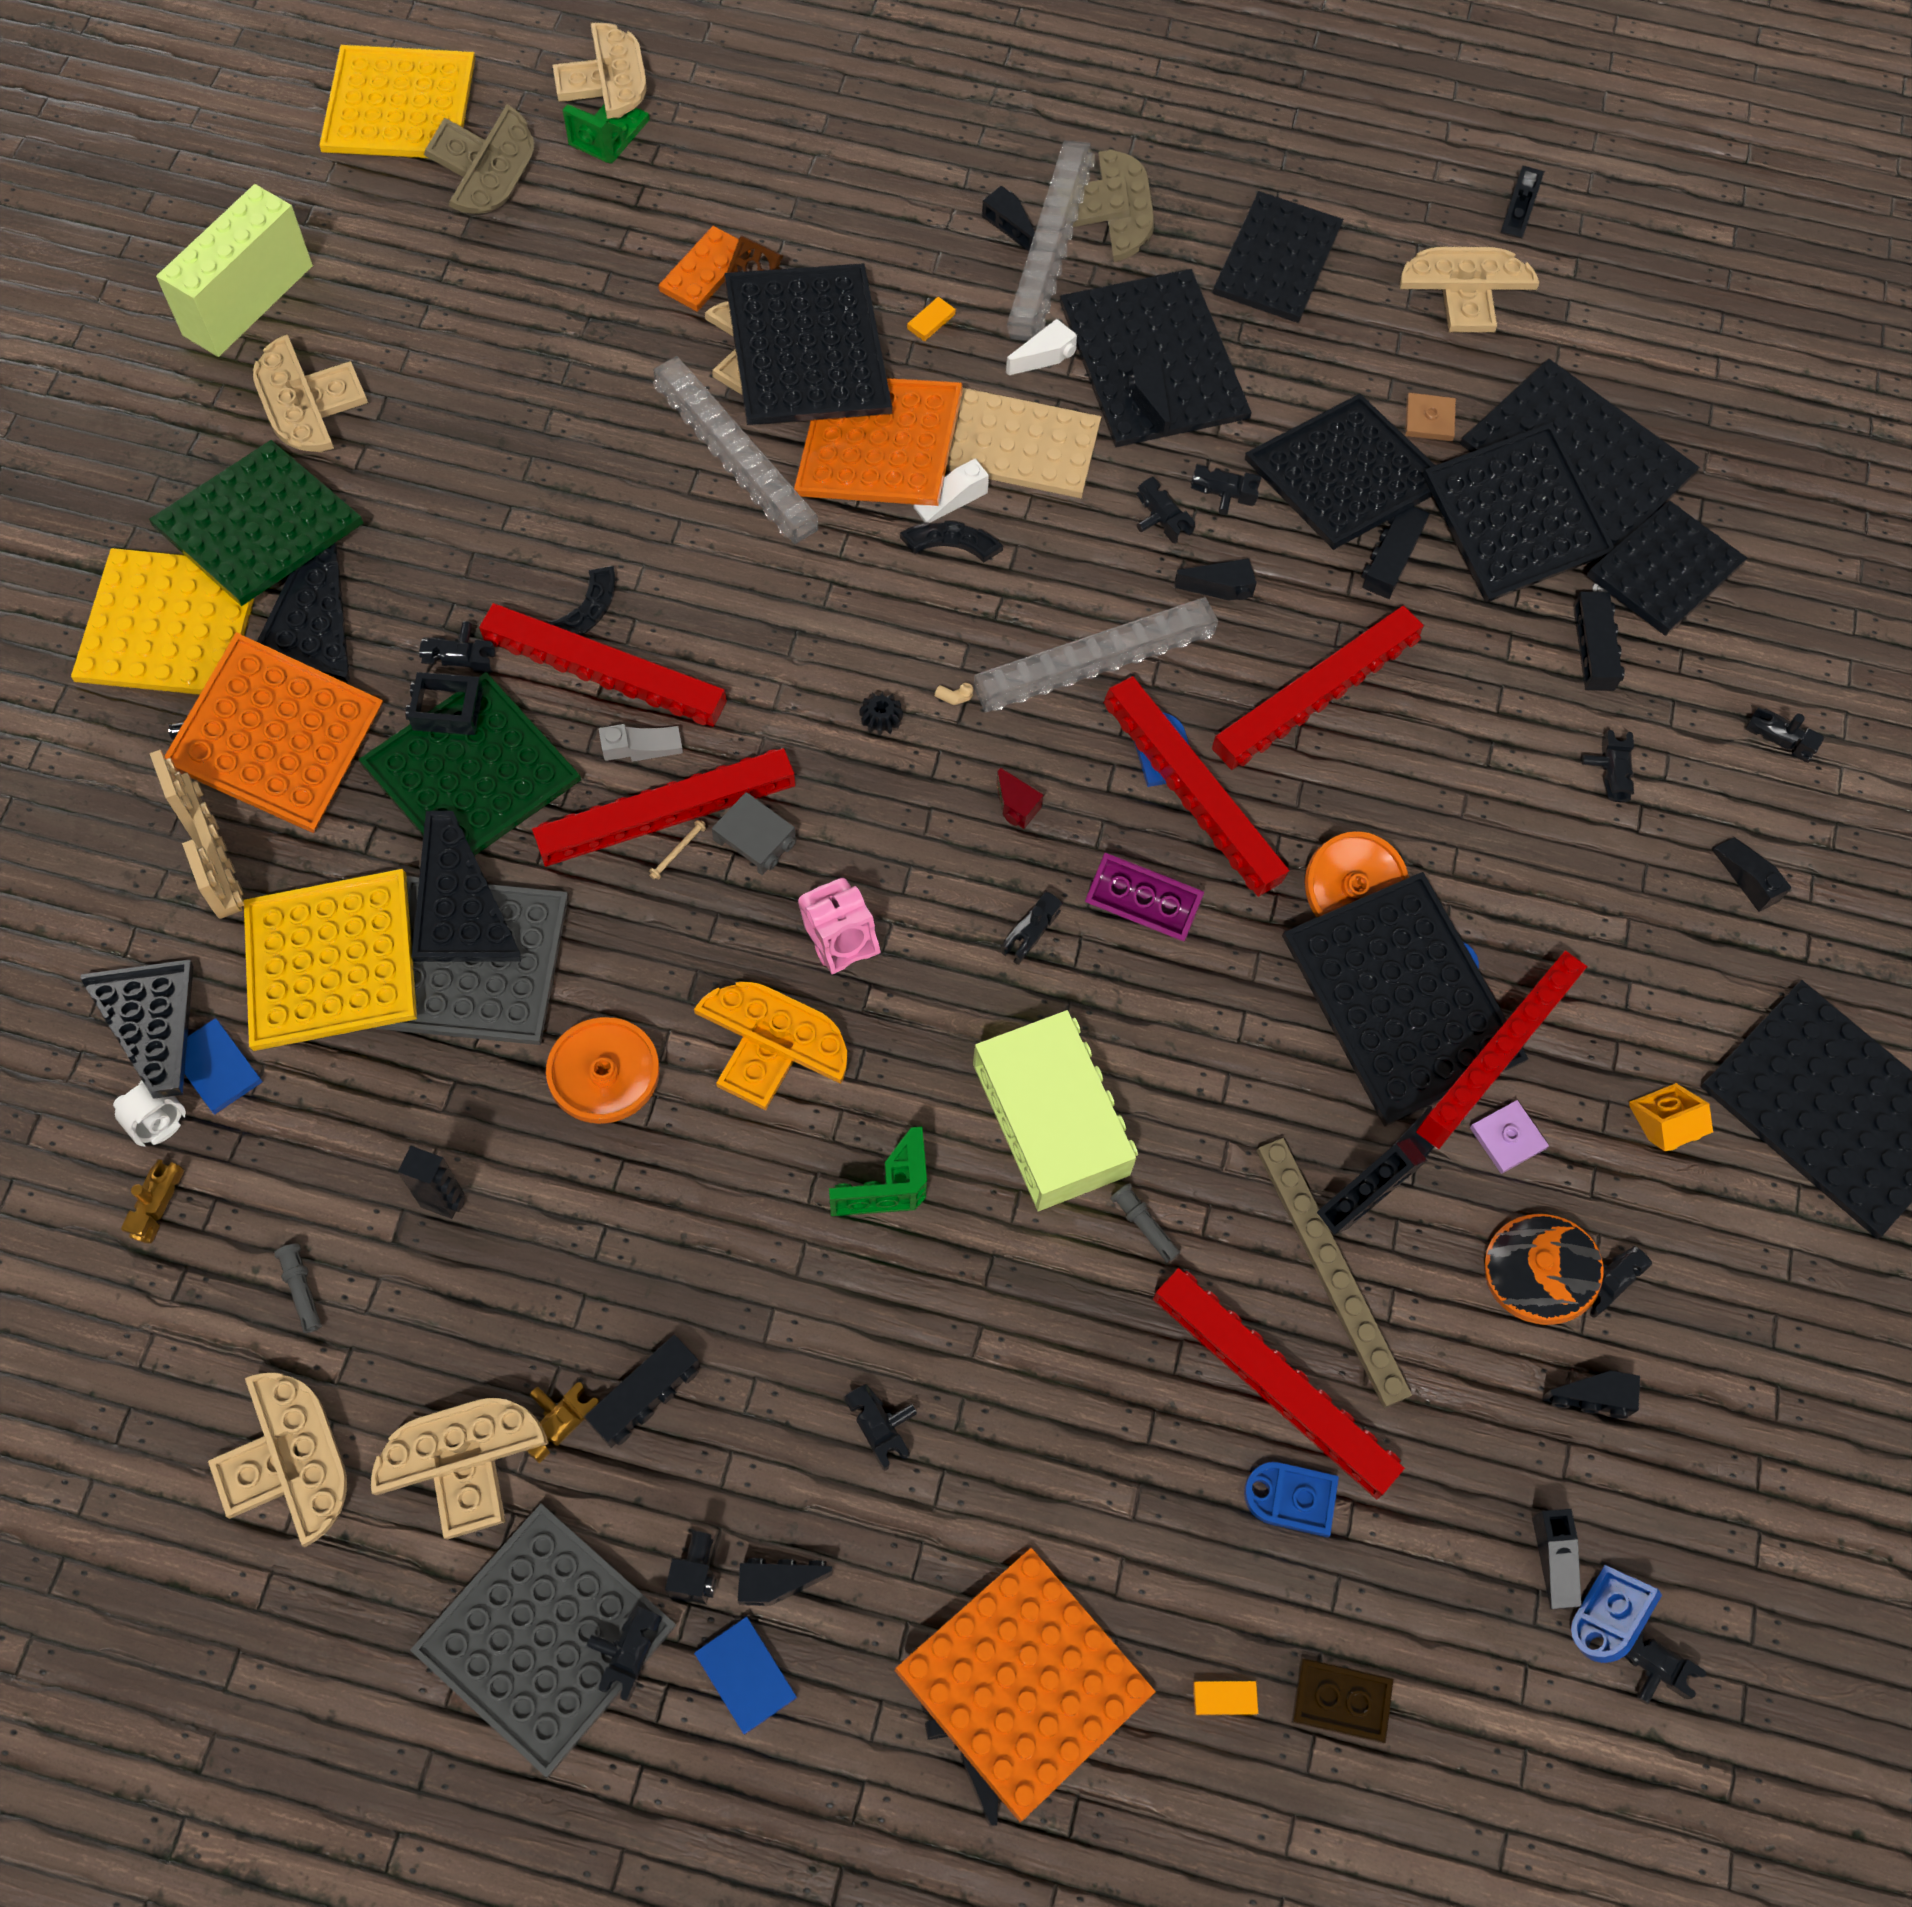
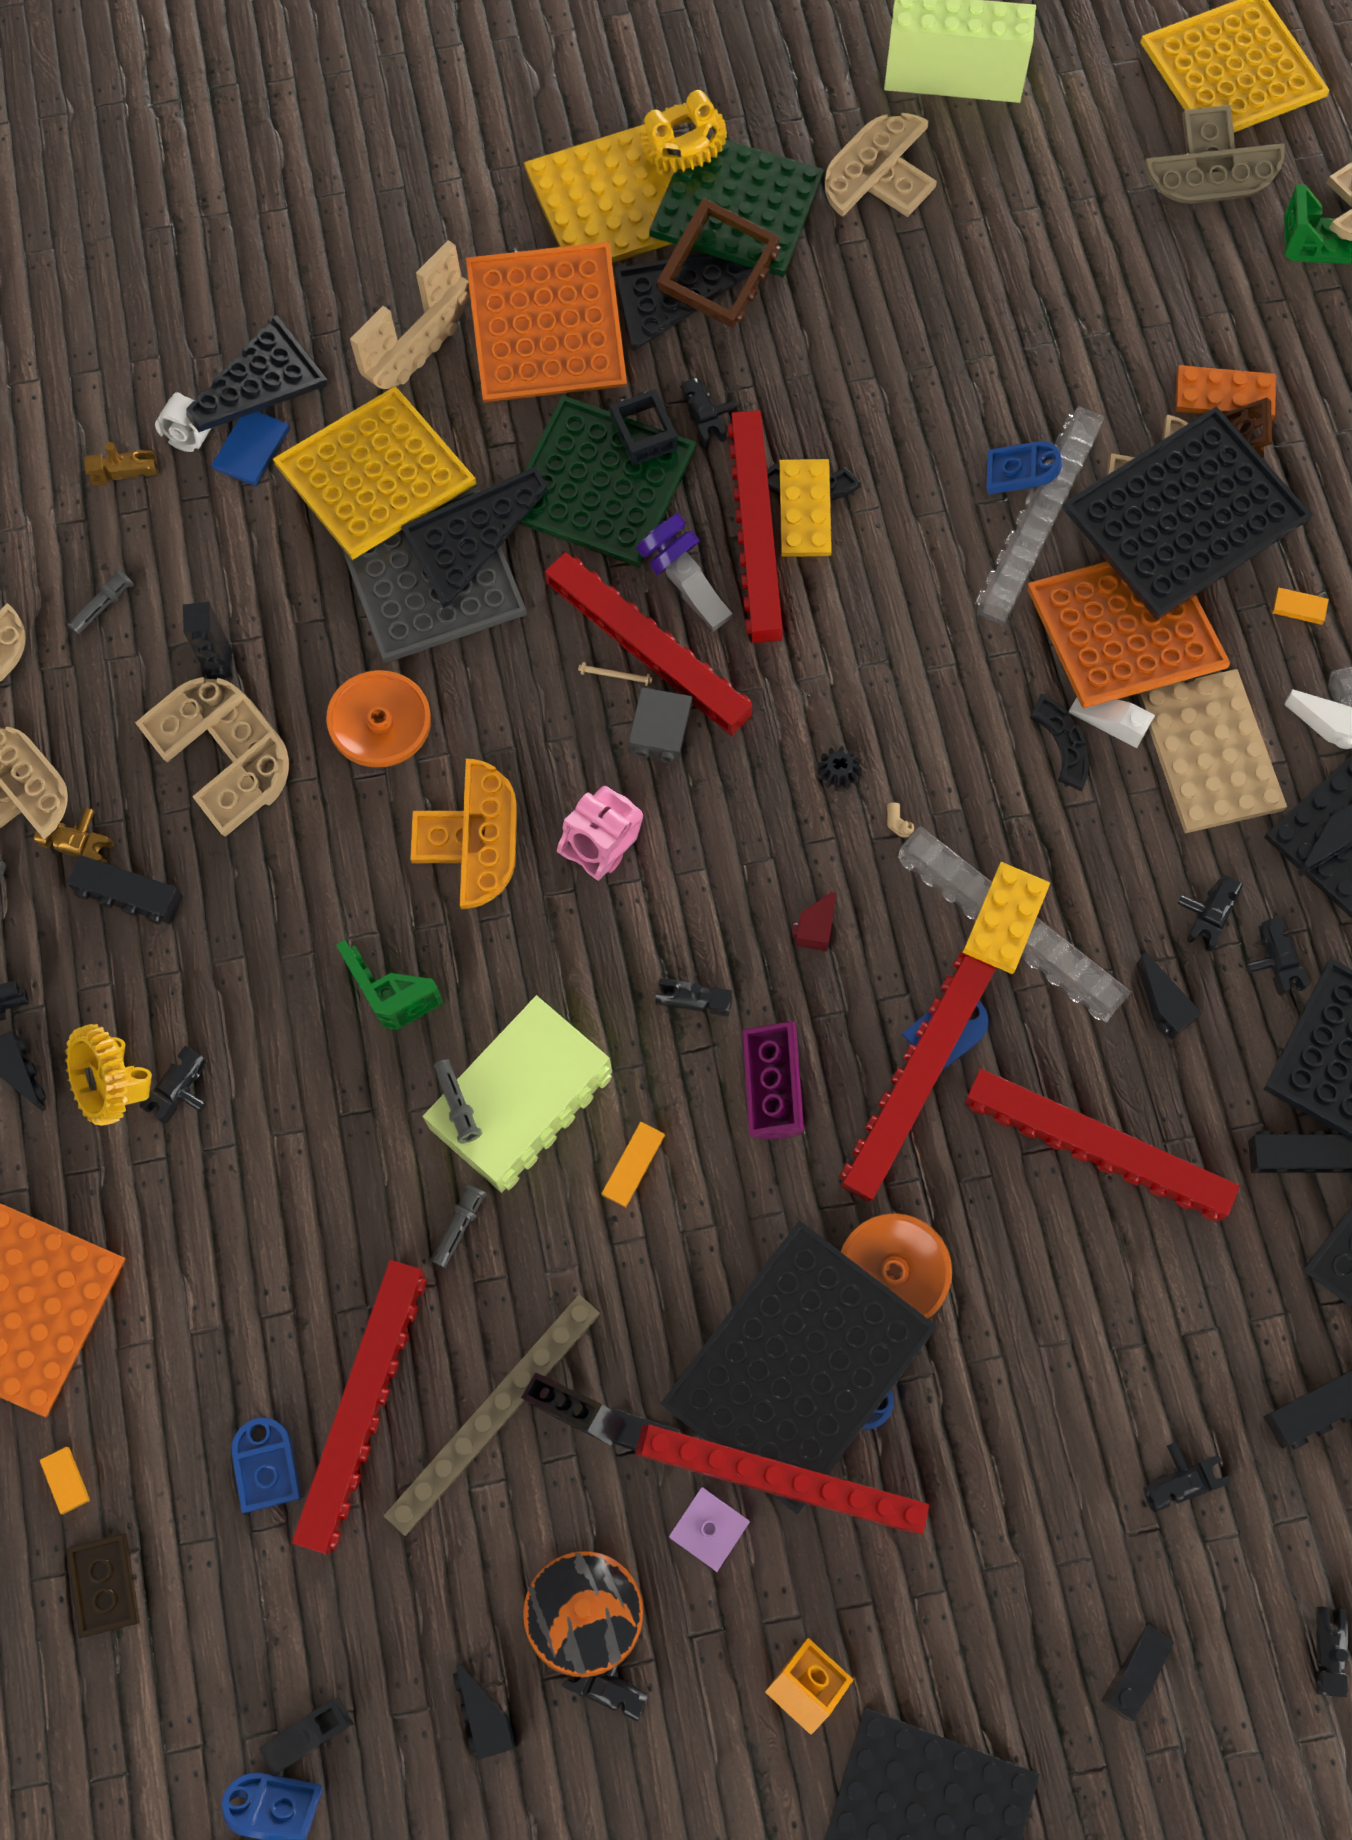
camera: 70 degrees right, 5 degrees up
none -> yellow piece [65,1024,152,1126]
none -> tan plate [135,677,289,837]
none -> dark grey pin [433,1059,482,1144]
none -> light orange tile [602,1122,665,1208]
none -> dark purple wheel [635,513,700,576]
none -> yellow piece [641,90,727,173]
none -> reddish brown window [657,198,781,329]
none -> yellow plate [779,459,831,557]
none -> yellow plate [962,862,1050,974]
none -> blue tile [986,441,1063,494]

